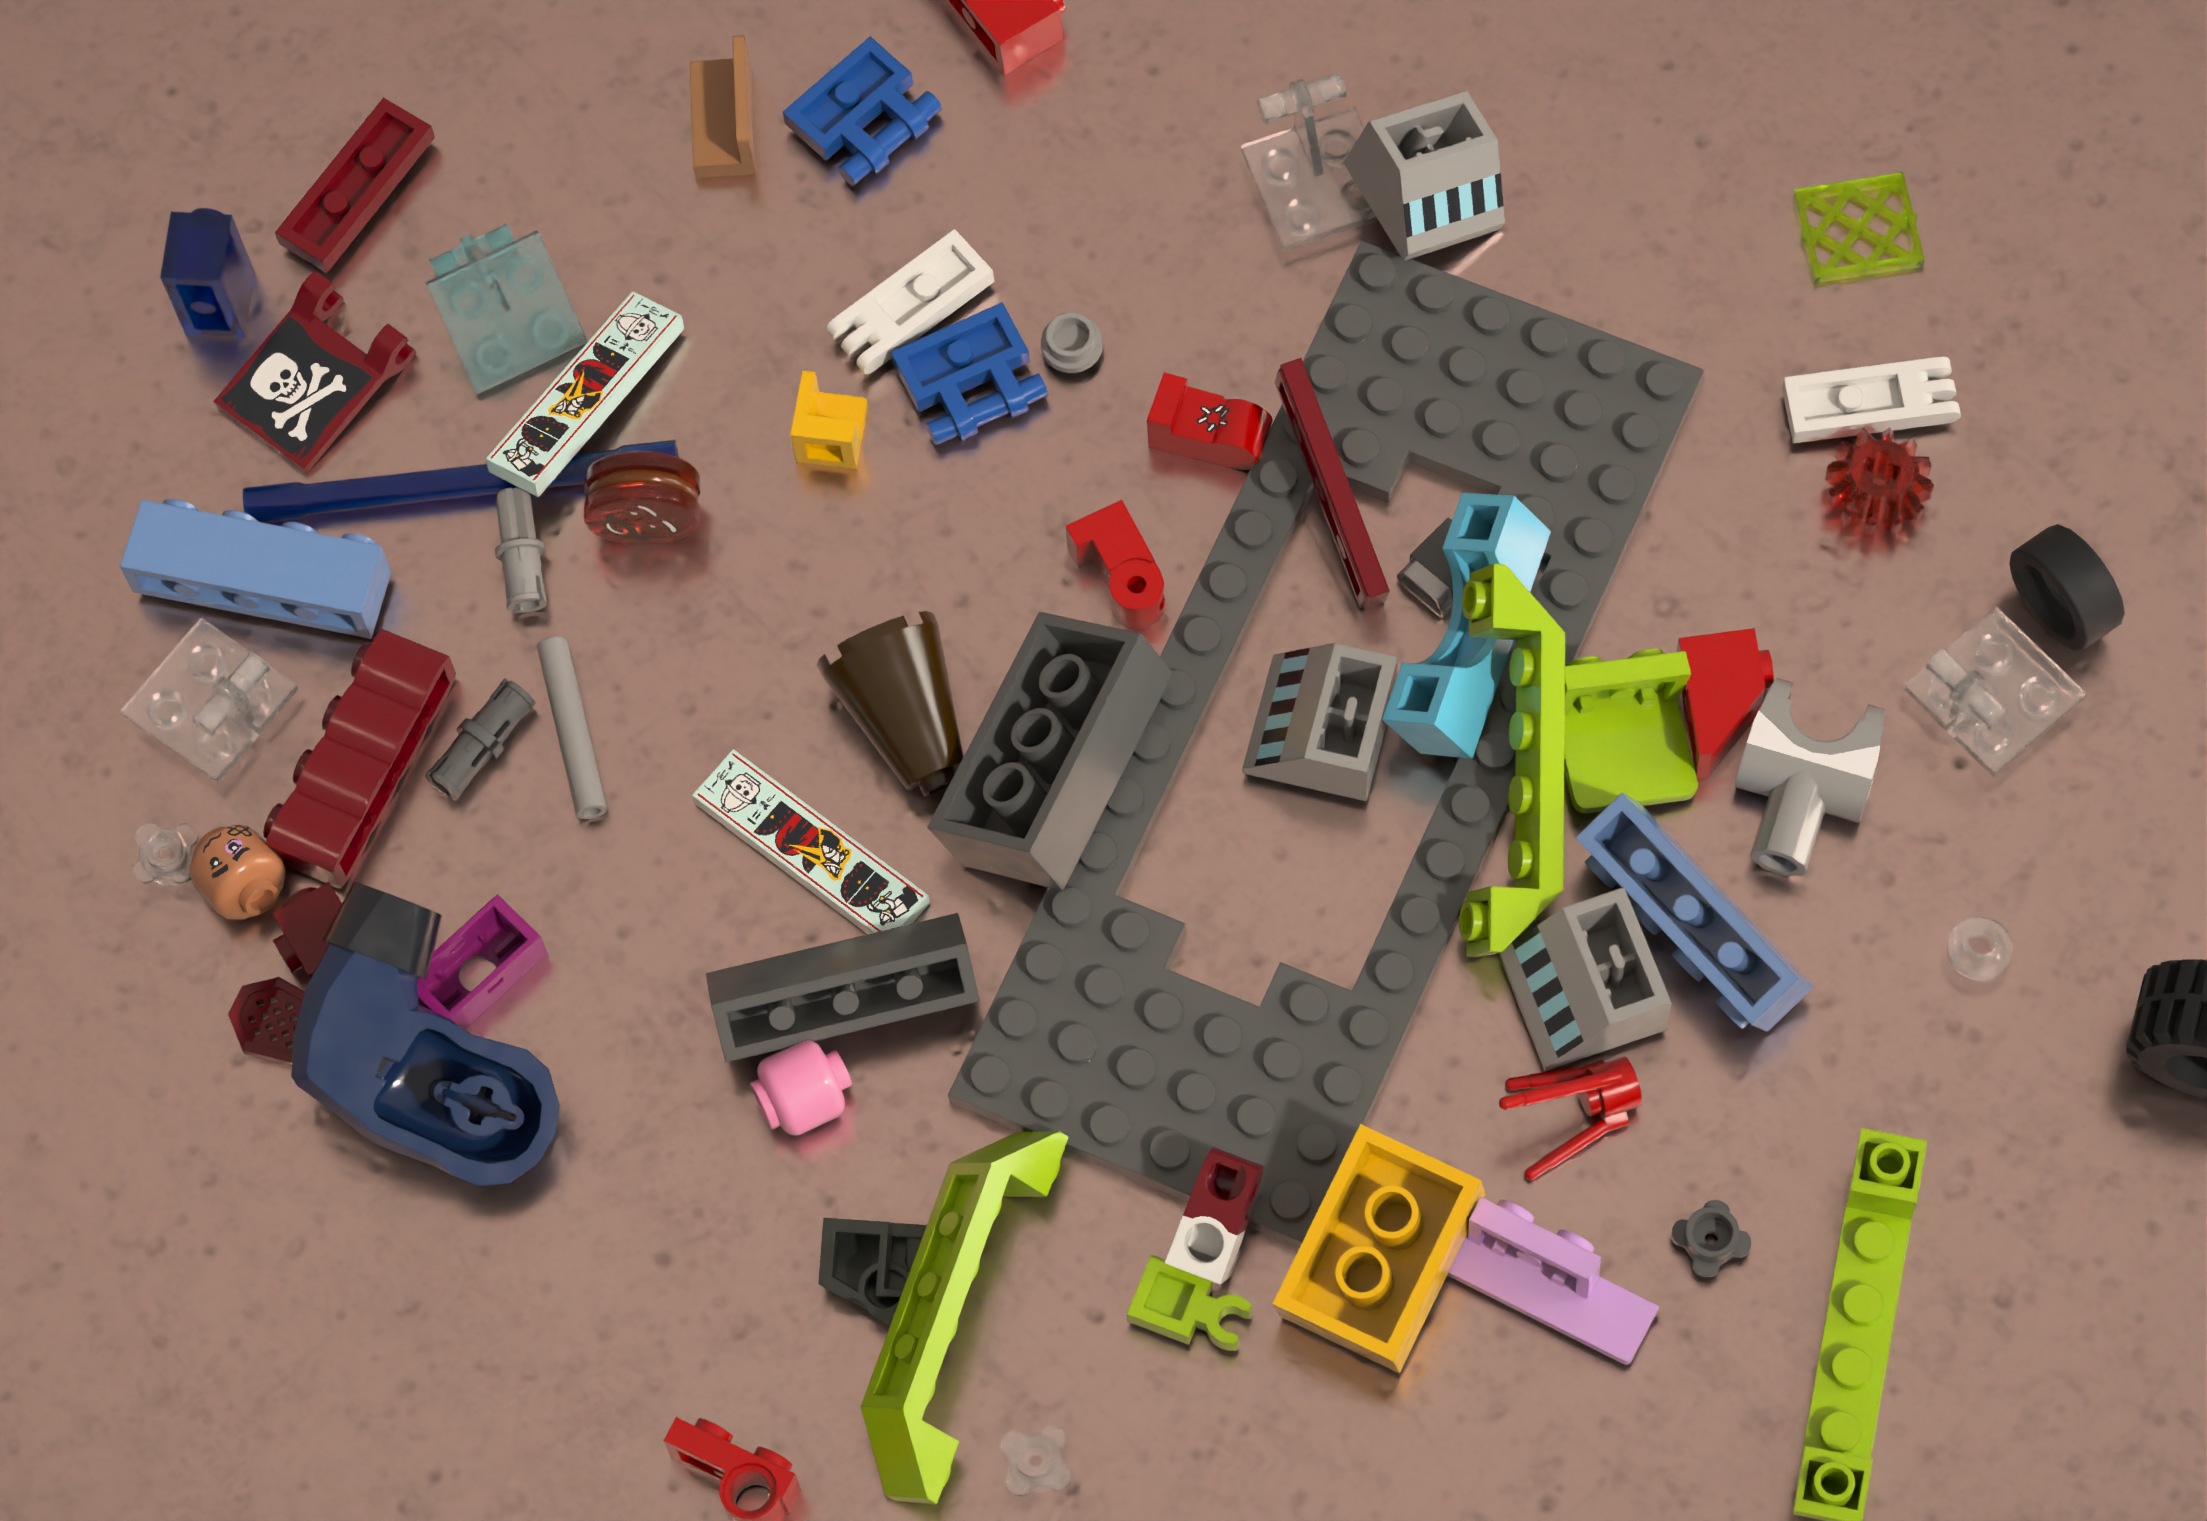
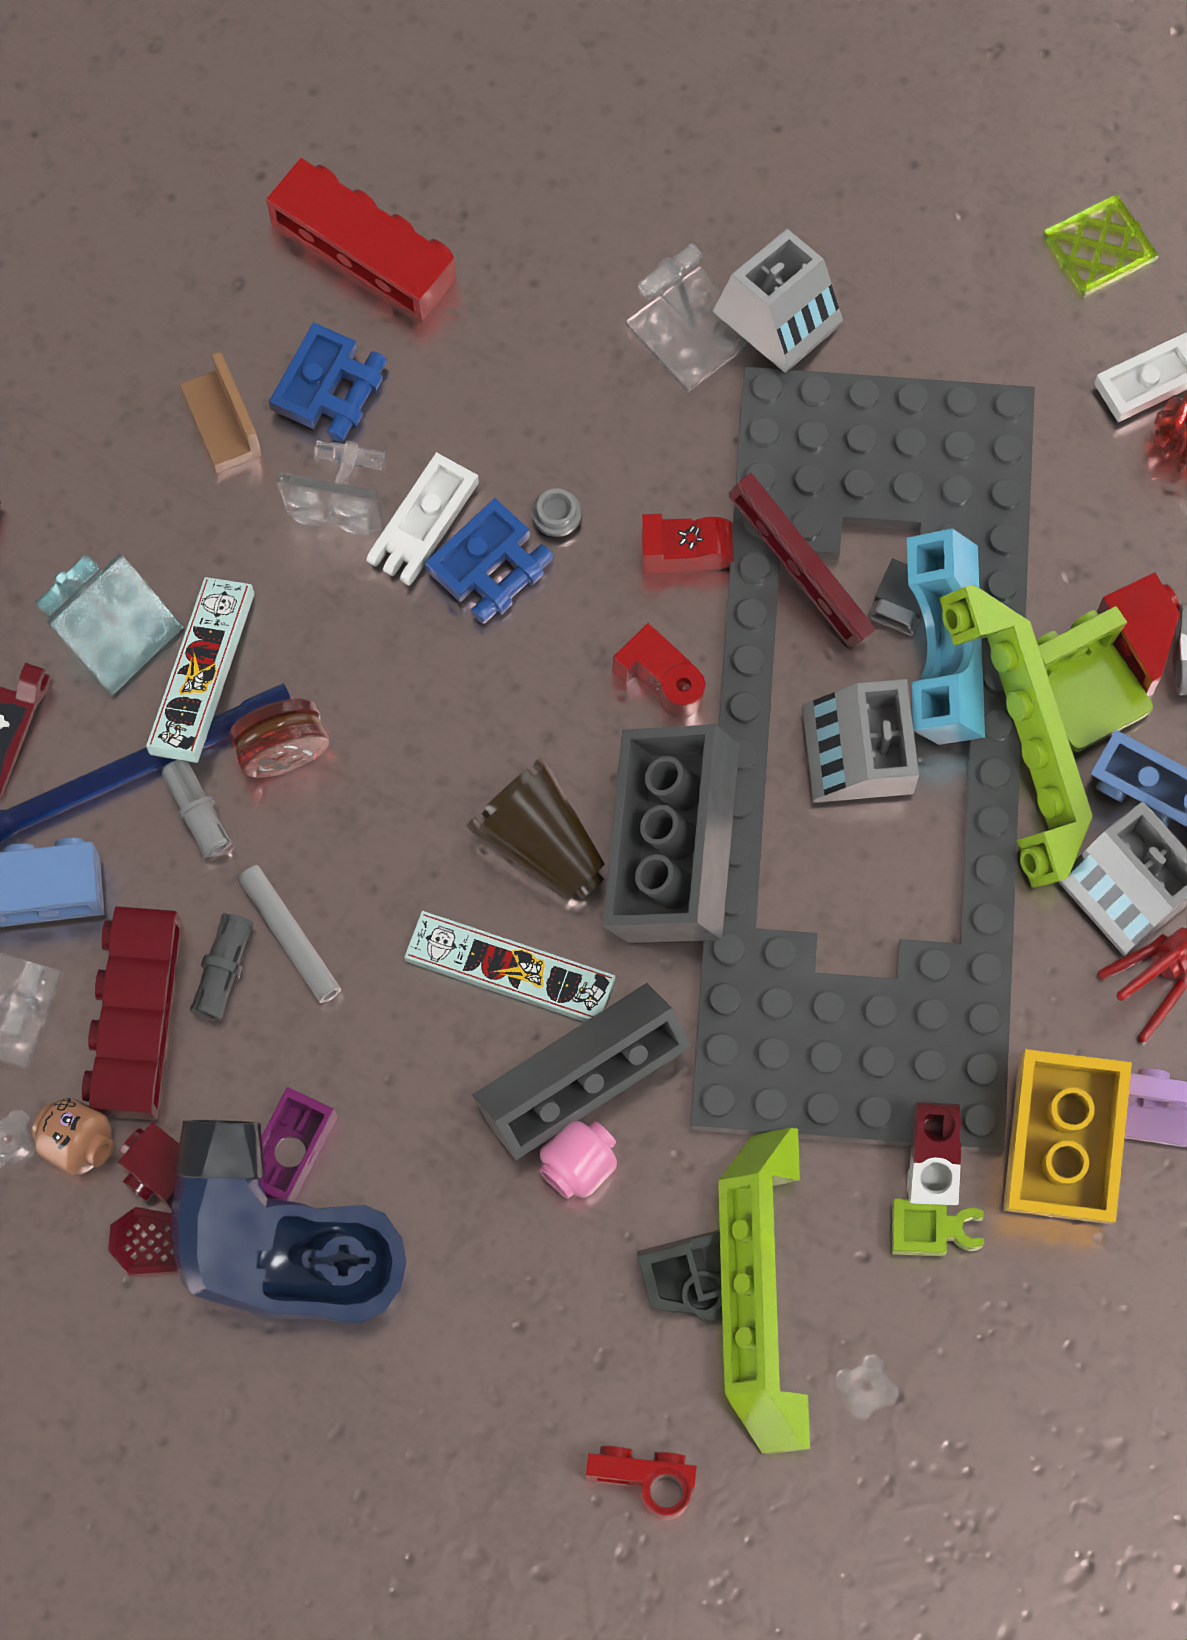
camera: 25 degrees left, 5 degrees up
yellow panel [790,371,868,469] -> none
none -> clear plate [277,439,386,535]

